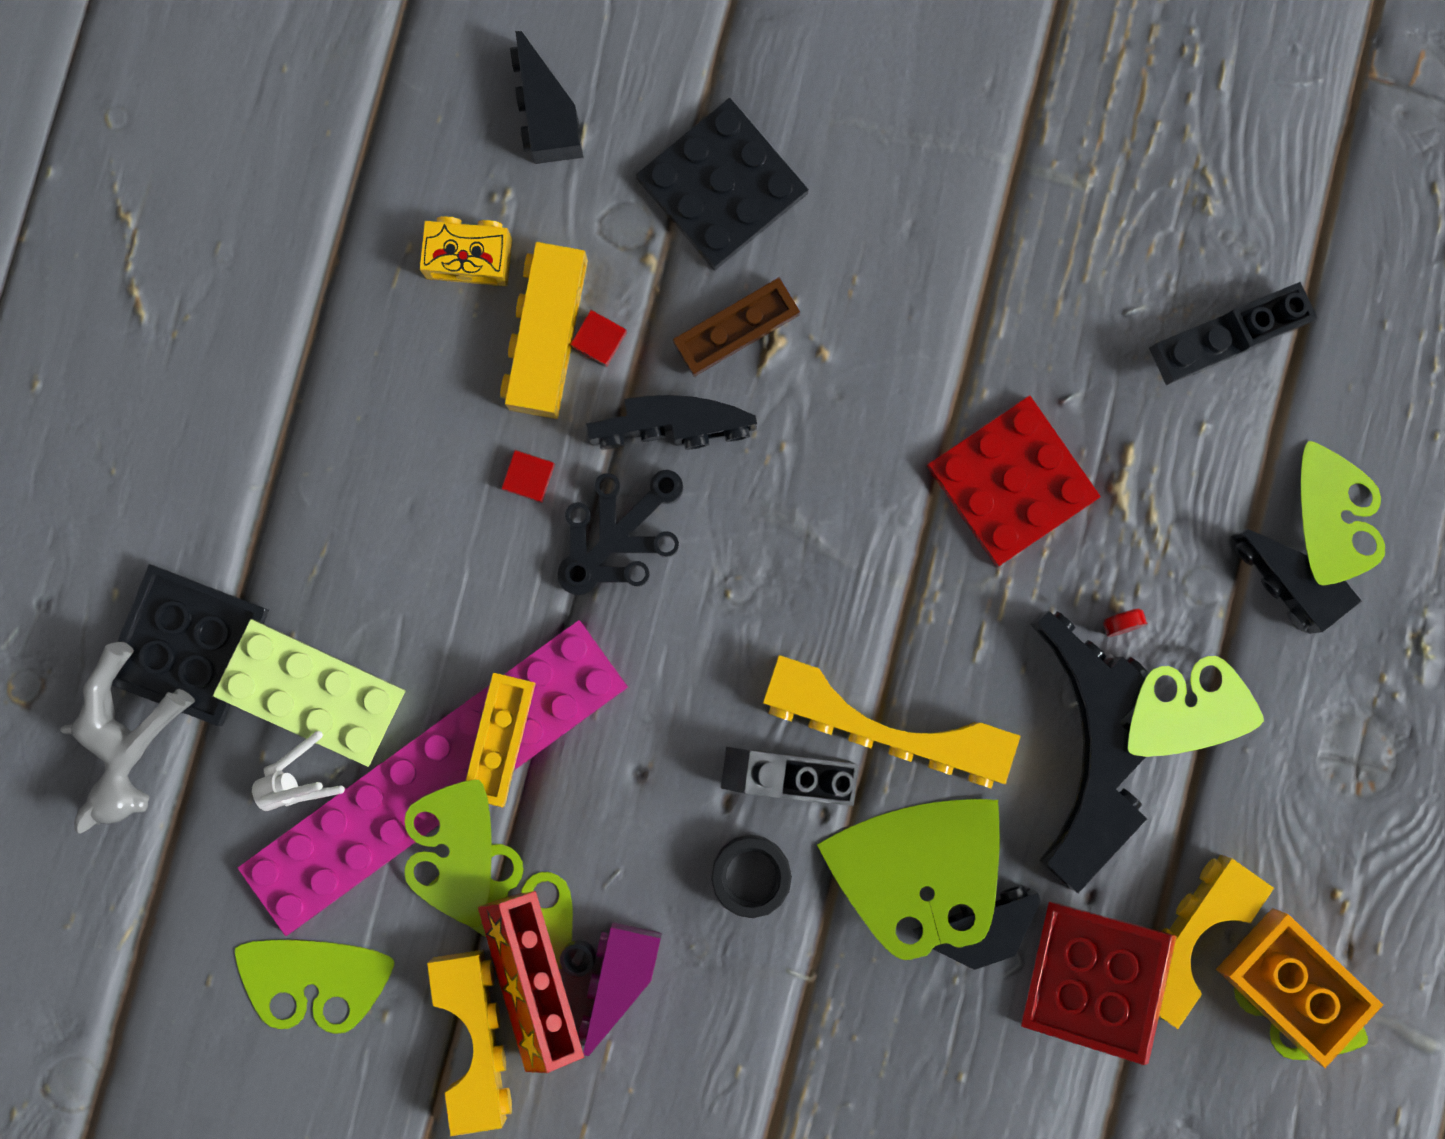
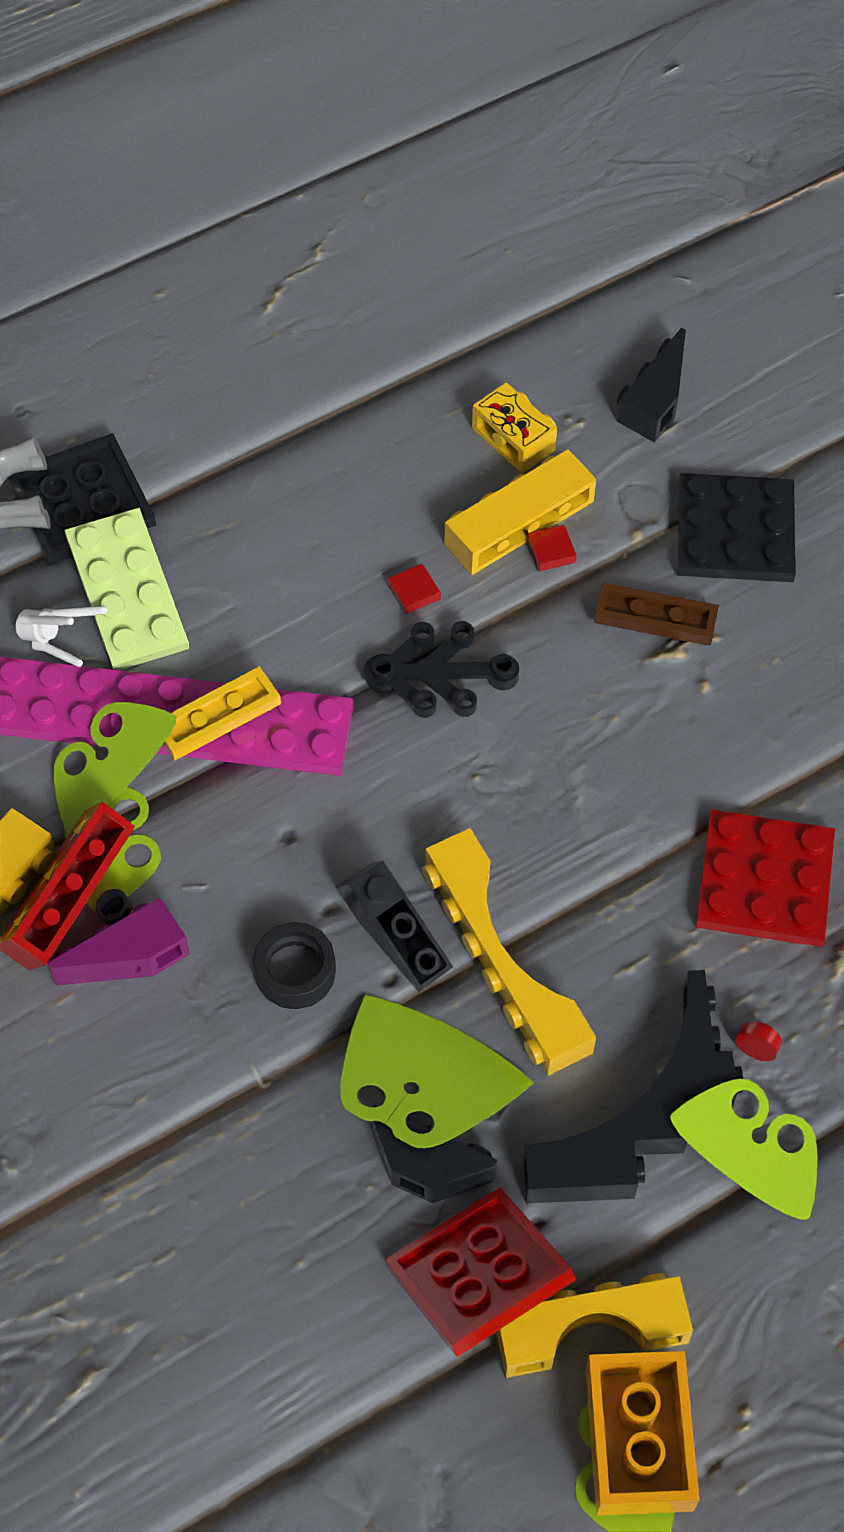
camera: 45 degrees right, 25 degrees down
black slope [586,395,757,450] -> none

